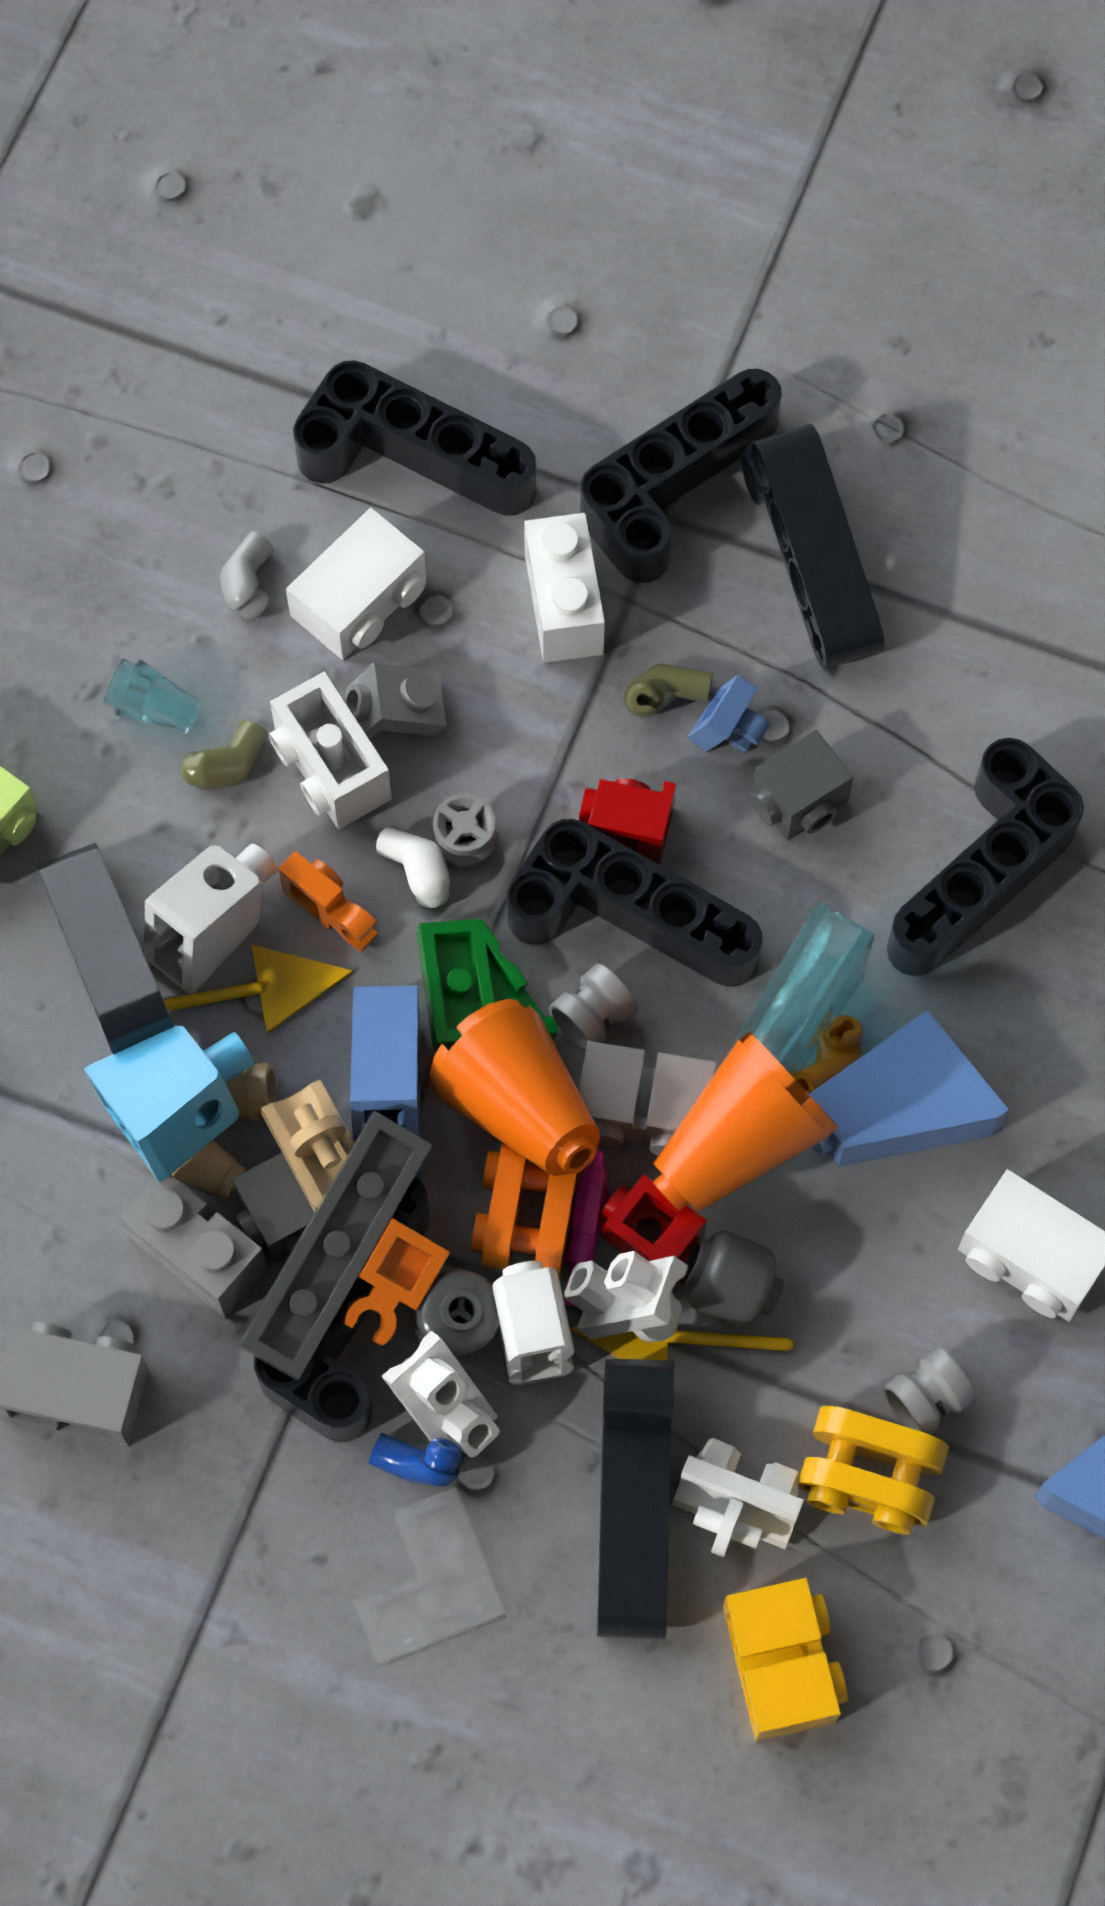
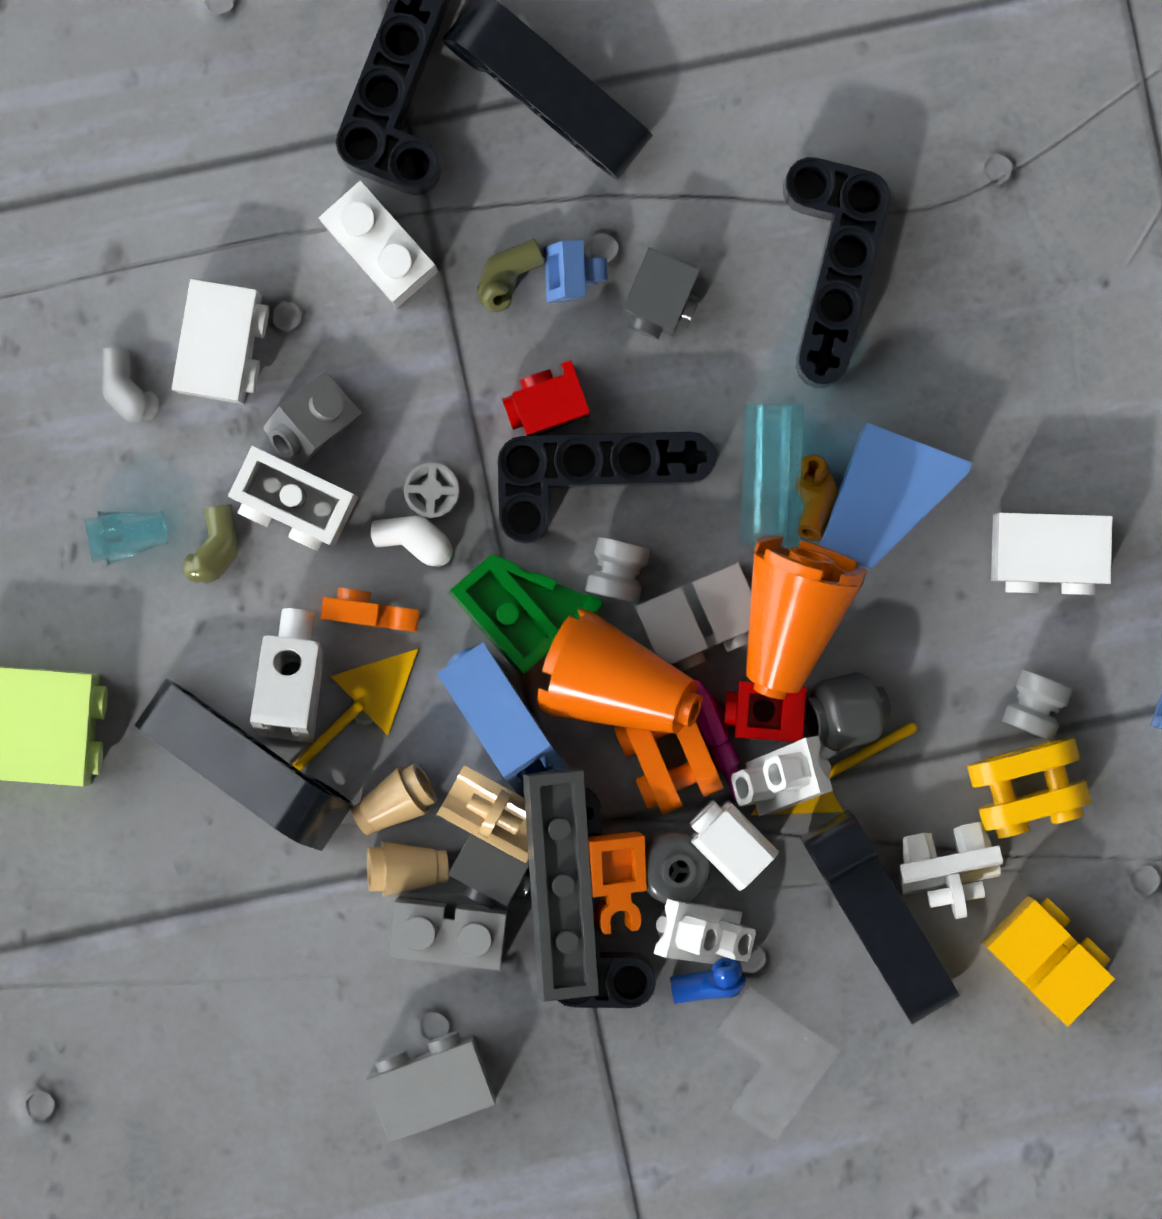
camera: 25 degrees left, 20 degrees up
medium azure torso [84,1025,255,1182] -> none
black beam [293,360,536,516] -> none

